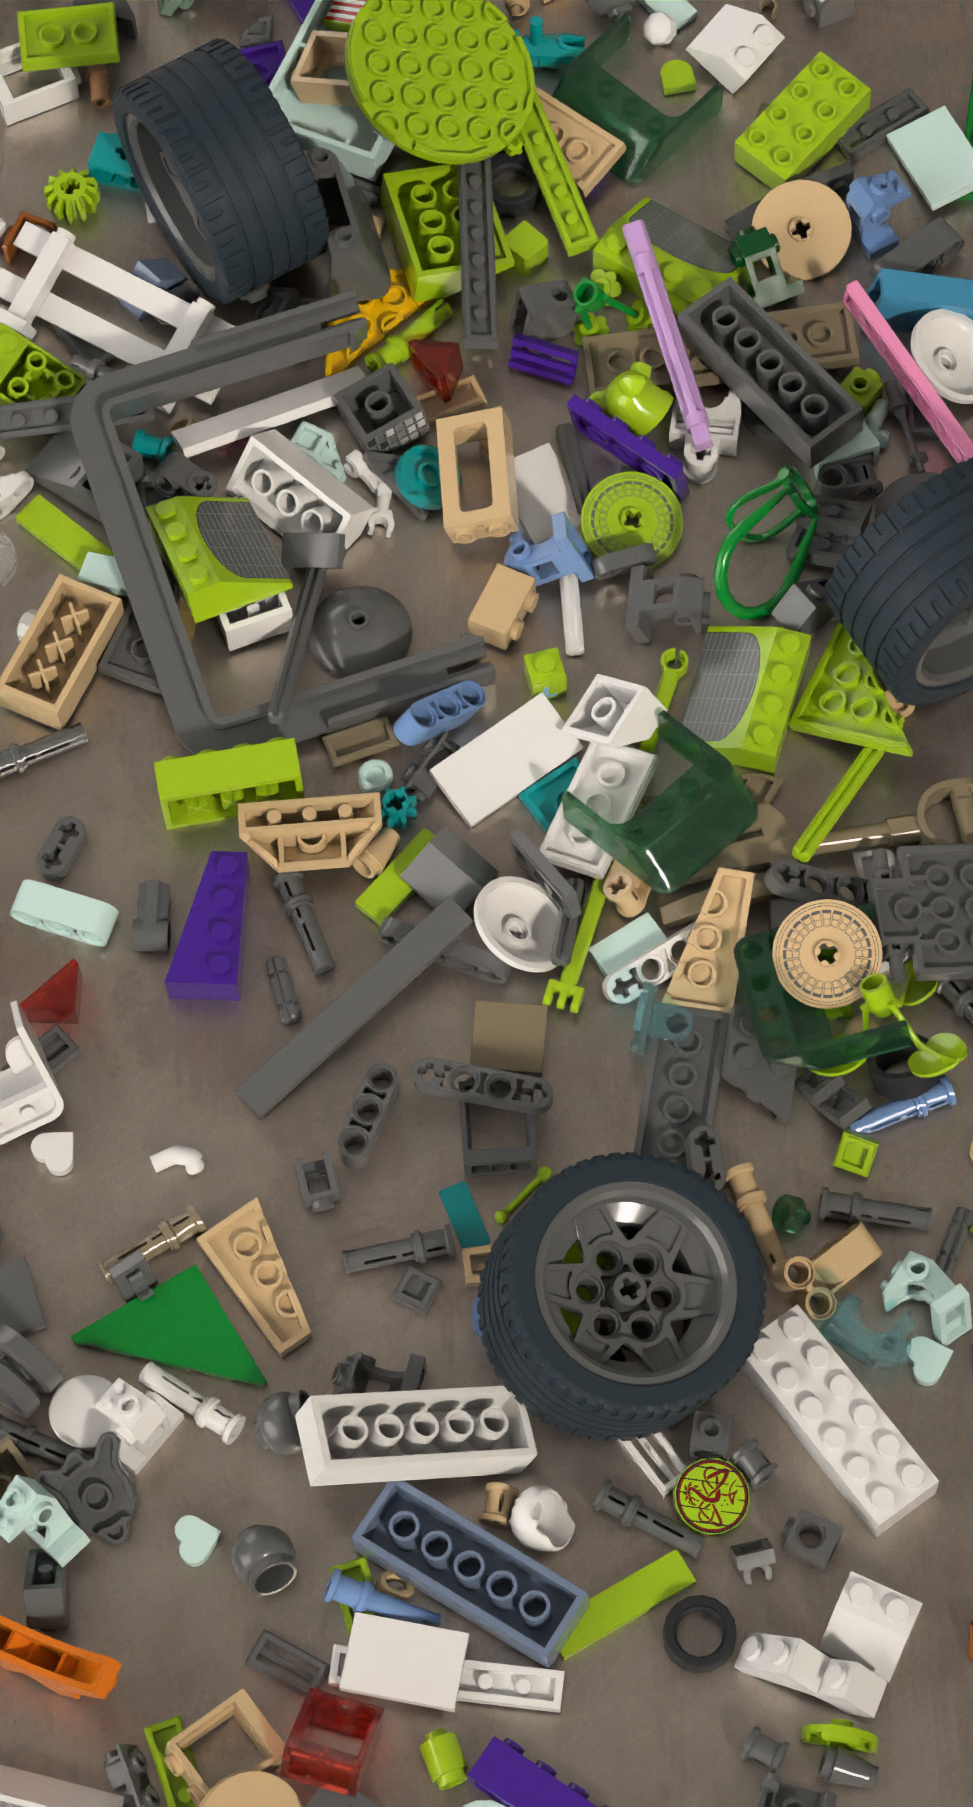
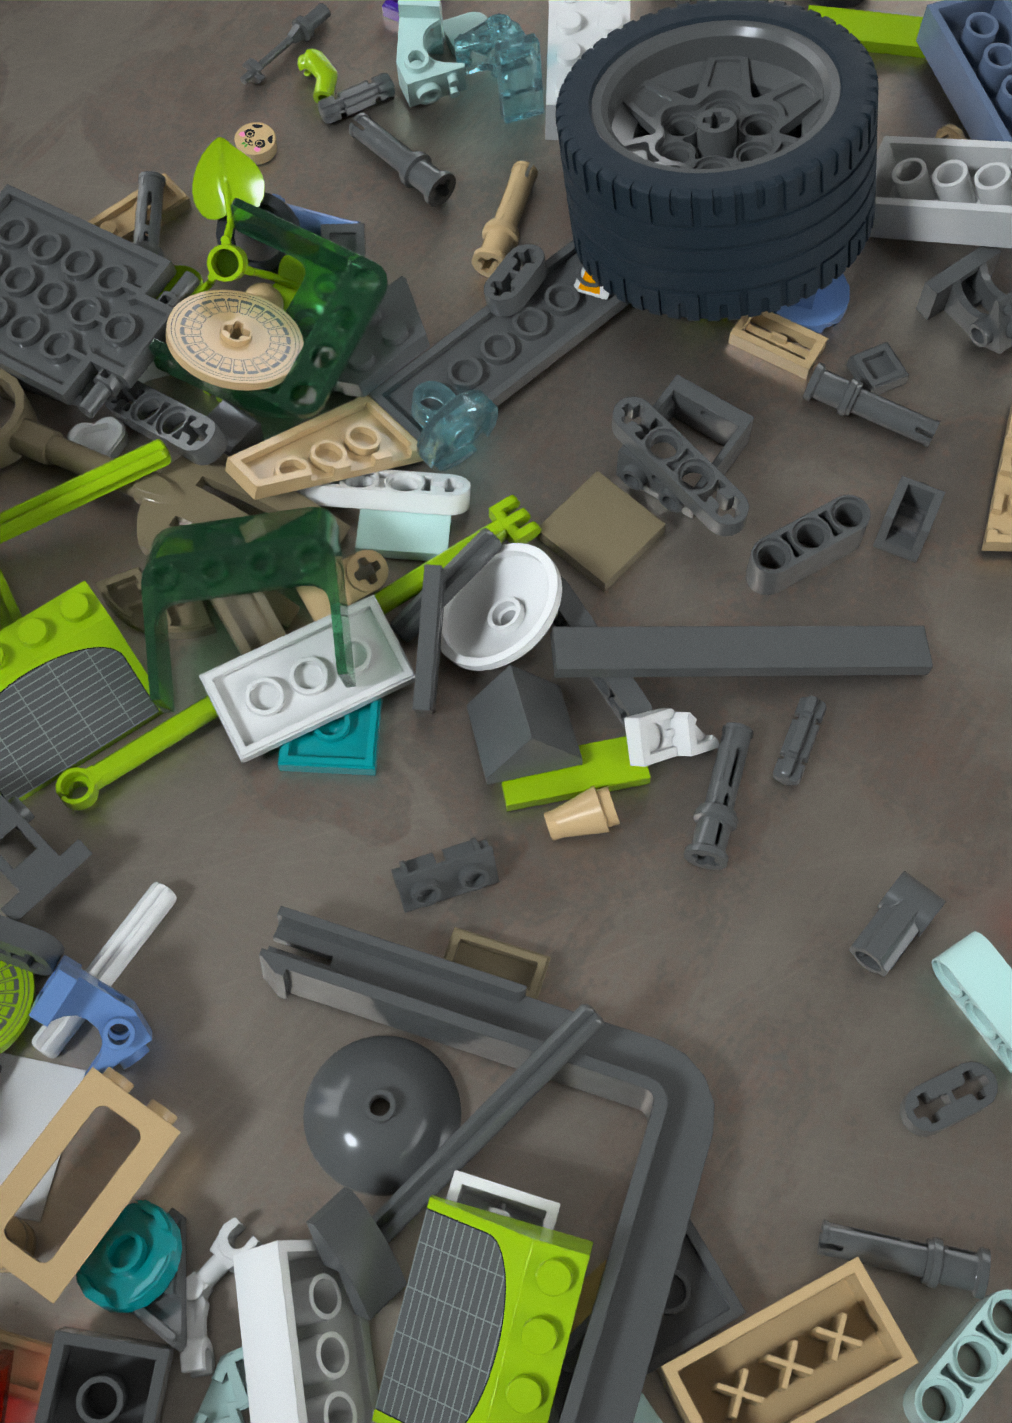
camera: 145 degrees left, 0 degrees up
lime brick [154,737,305,830] -> none
dark purple wedge [165,851,250,1001] -> none
tan wedge [237,792,382,873] -> none
light aqua tile [357,759,393,795] -> none
teal gear [380,786,418,831] -> none
medium blue beam [393,680,487,746] -> none
white tile [429,692,584,829] -> none
teal sticker [439,1181,491,1249] -> none
tan brick [468,563,539,651] -> none
lime hinge [494,1166,552,1224] -> none
white hair [509,1485,575,1552] -> none
lime brick [523,647,567,700] -> none
white slope [561,674,668,748] -> none
tan piece [770,1221,883,1322] -> none
clear green tile [772,1194,811,1233] -> none
lime tile [833,1129,880,1178] -> none
none -> white slope [624,708,719,767]

